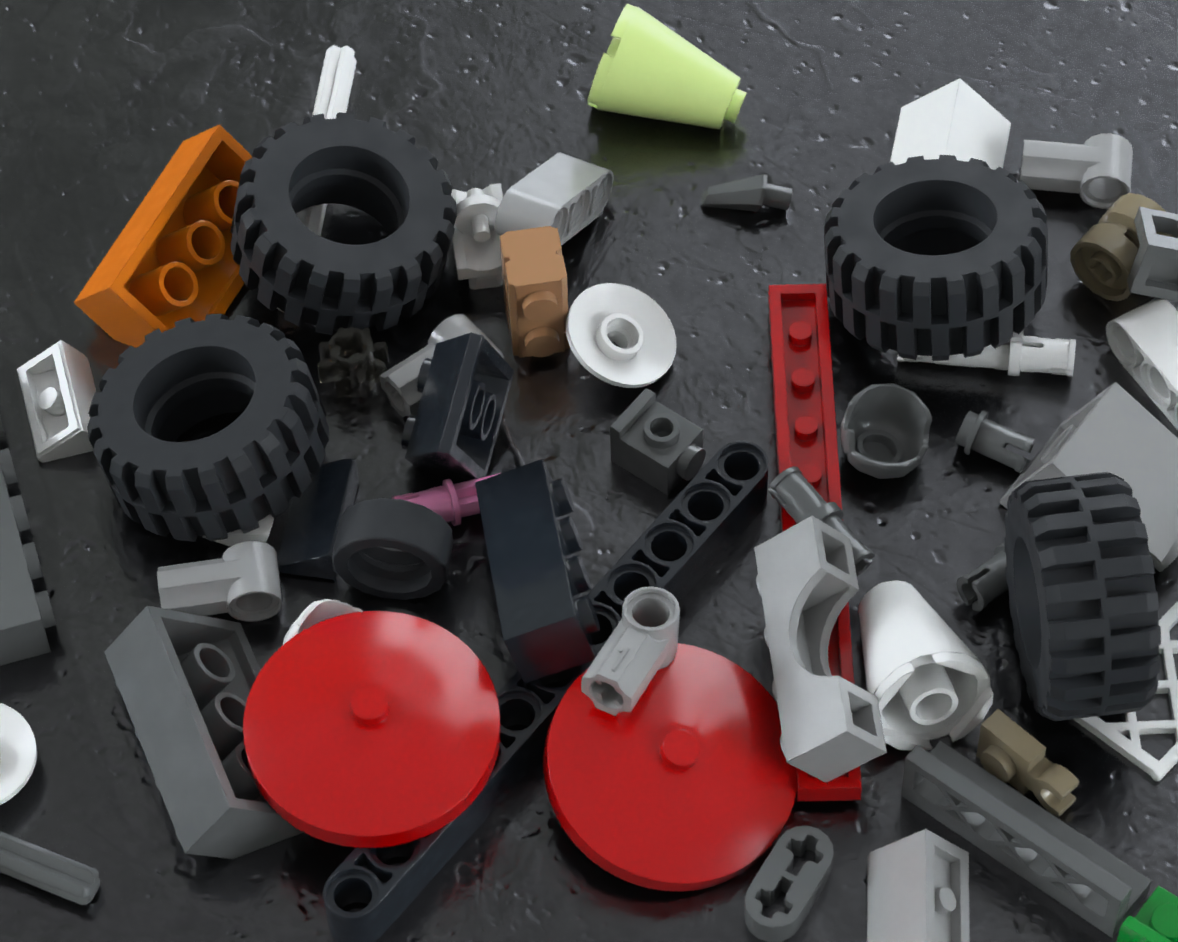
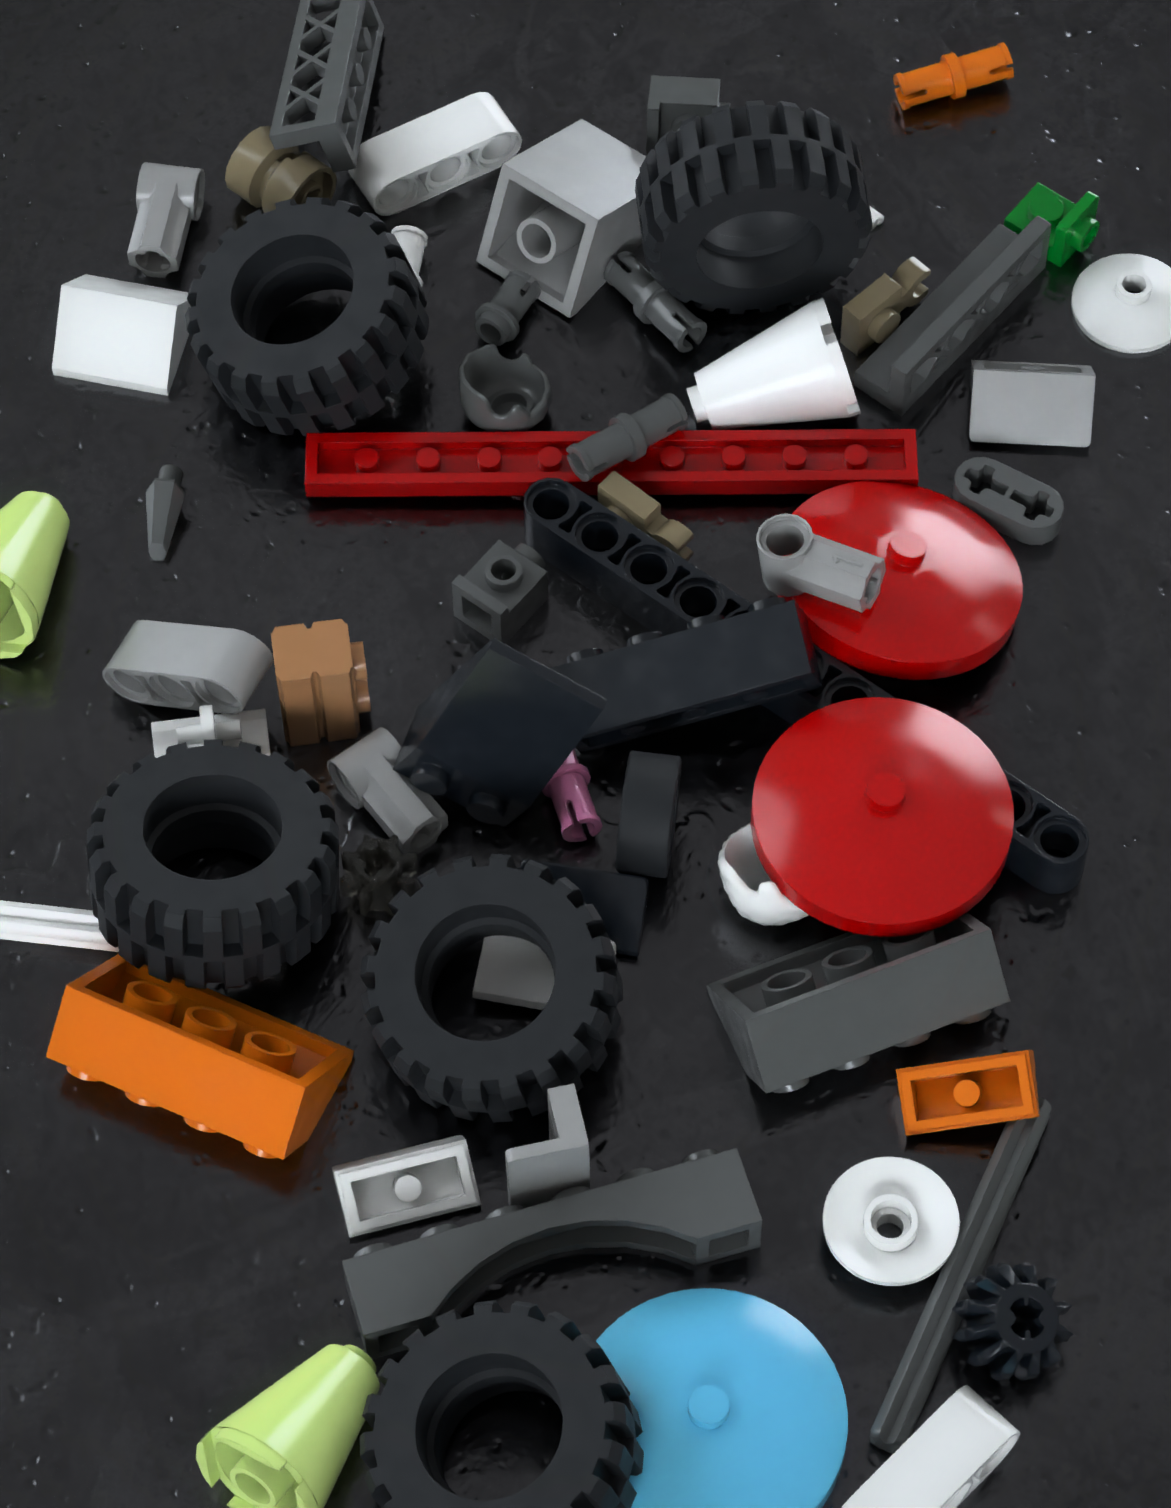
camera: 90 degrees left, 5 degrees up
light grey piece [157,541,282,622] -> none
white dish [566,283,677,388] -> none
light grey arch [754,516,887,783] -> none
none -> light grey panel [505,1083,590,1208]
none -> dark tan plate [598,471,694,561]
none -> orange slope [896,1050,1040,1136]

